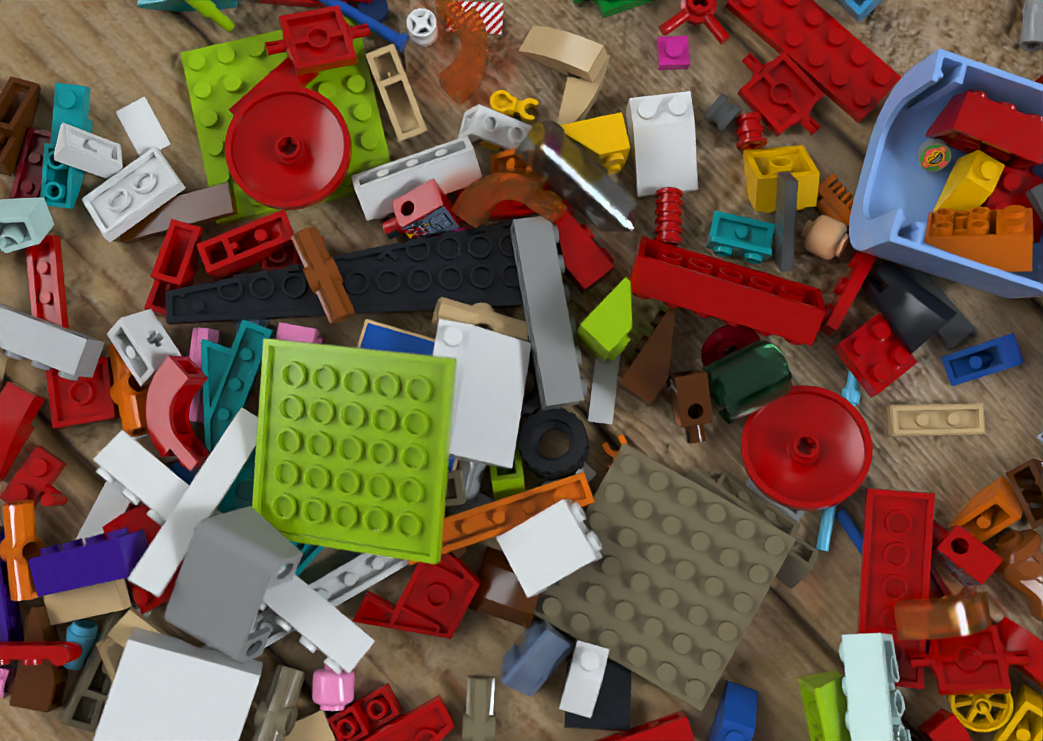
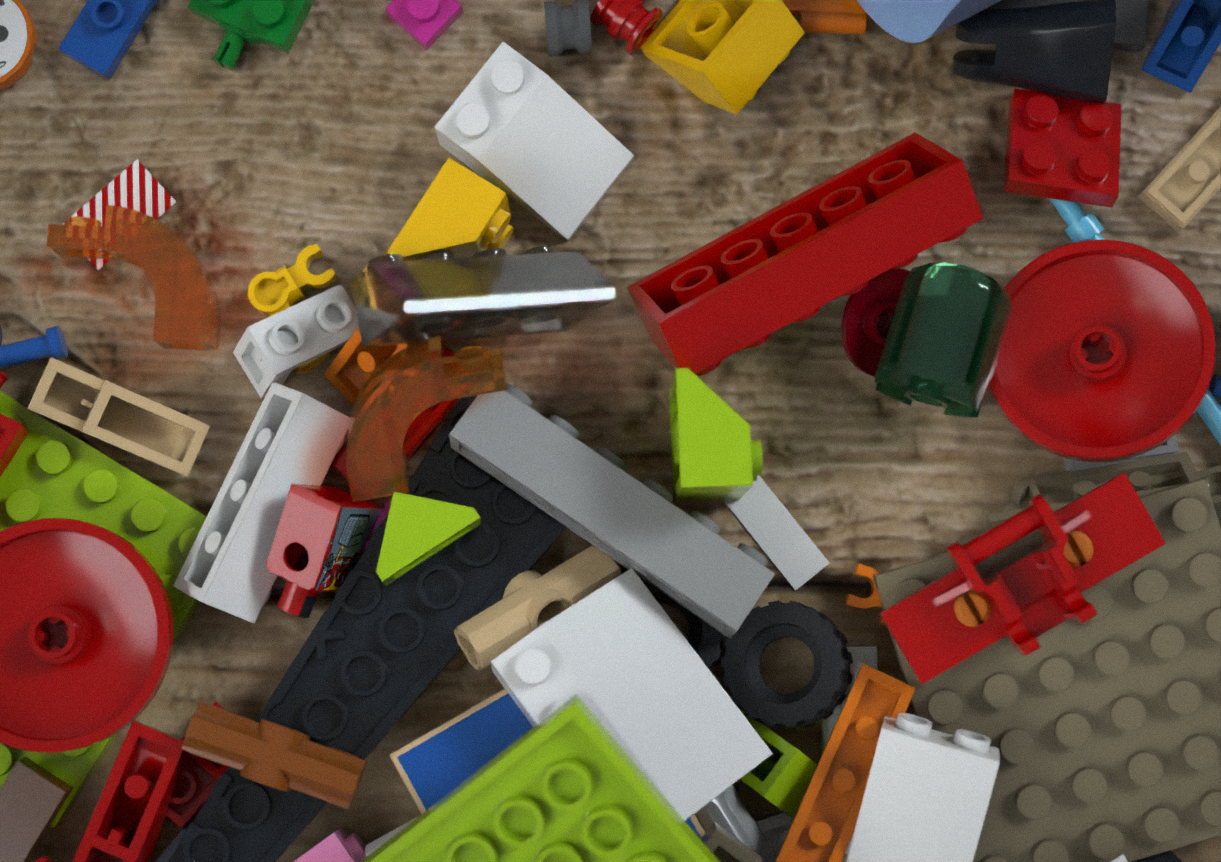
camera: 50 degrees left, 0 degrees up
white wheel [407,8,438,47] -> none
tan slope [518,26,608,83] -> none
red slope [550,196,614,295] -> none
tan slope [554,55,610,145] -> none
reddish brown slope [617,307,675,406] -> none
red piece [654,187,683,246] -> none
reddish brown torso [667,369,713,443] -> none
teal bracket [706,210,775,264] -> none
dark grey tile [773,171,798,272] -> none
light nougat head [801,214,850,260] -> none
red plate [819,250,877,335] -> none
none -> lime slope [376,492,481,586]
none -> red piece [879,472,1166,684]

